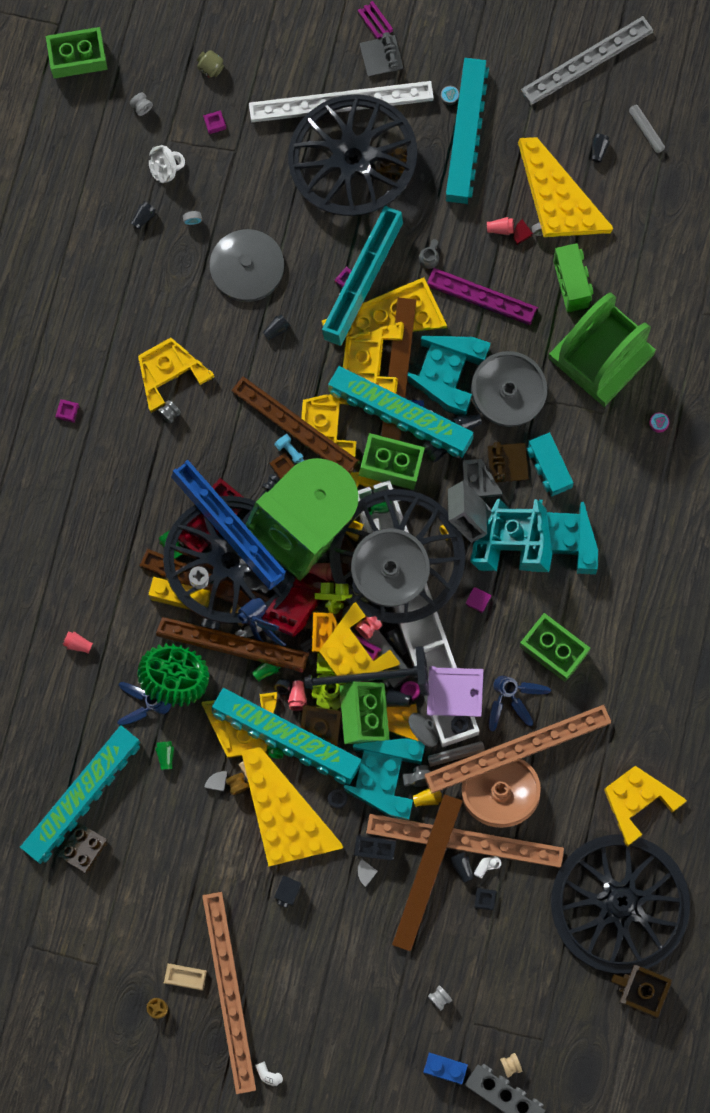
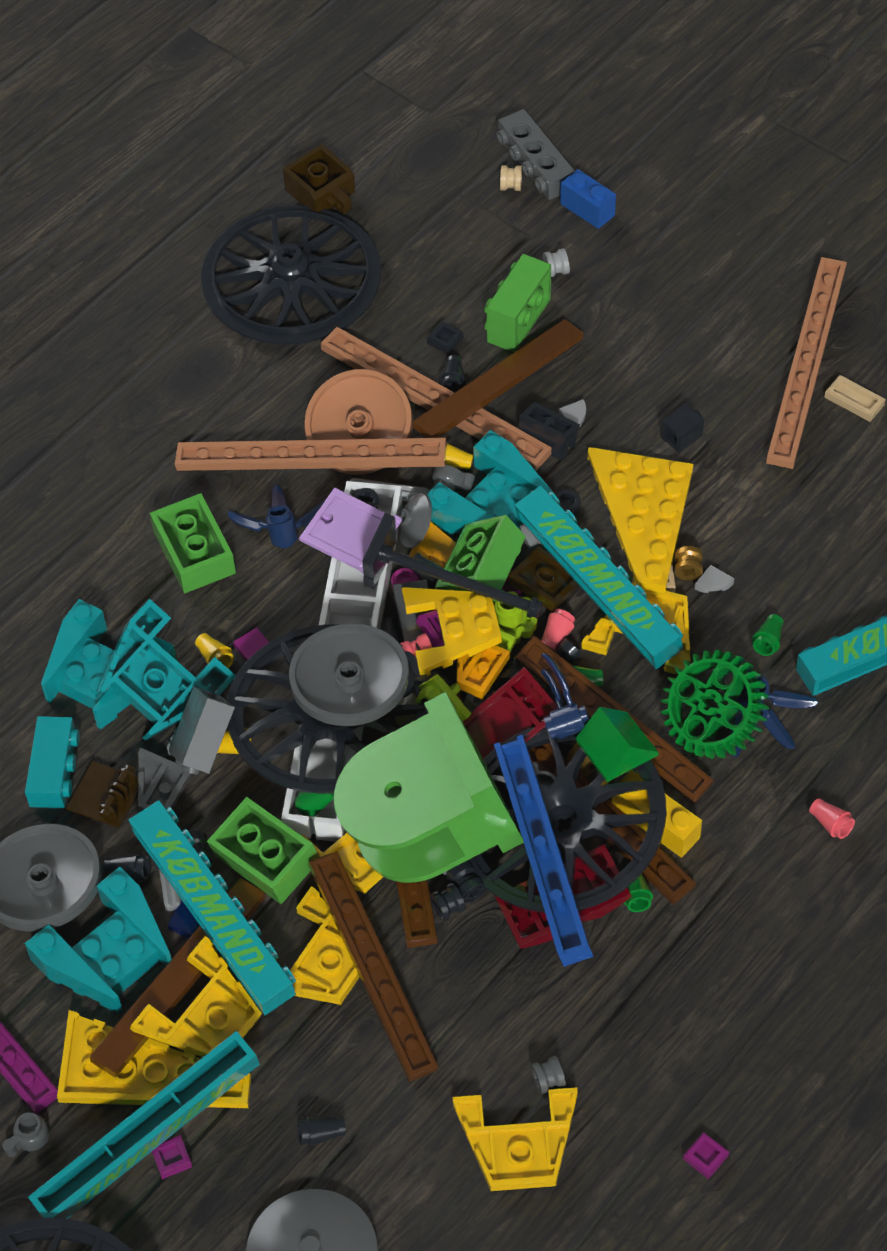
camera: 155 degrees left, 20 degrees down
light grey wheel [189,567,209,589] -> none
white arm [255,1062,283,1086] -> none
medium azure piece [274,434,304,464] -> none
white arm [474,856,501,879] -> none
yellow wing [604,766,687,847] -> none
none -> yellow cone [195,633,234,668]
none -> bright green brick [485,254,551,353]
none -> green slope [576,707,659,782]

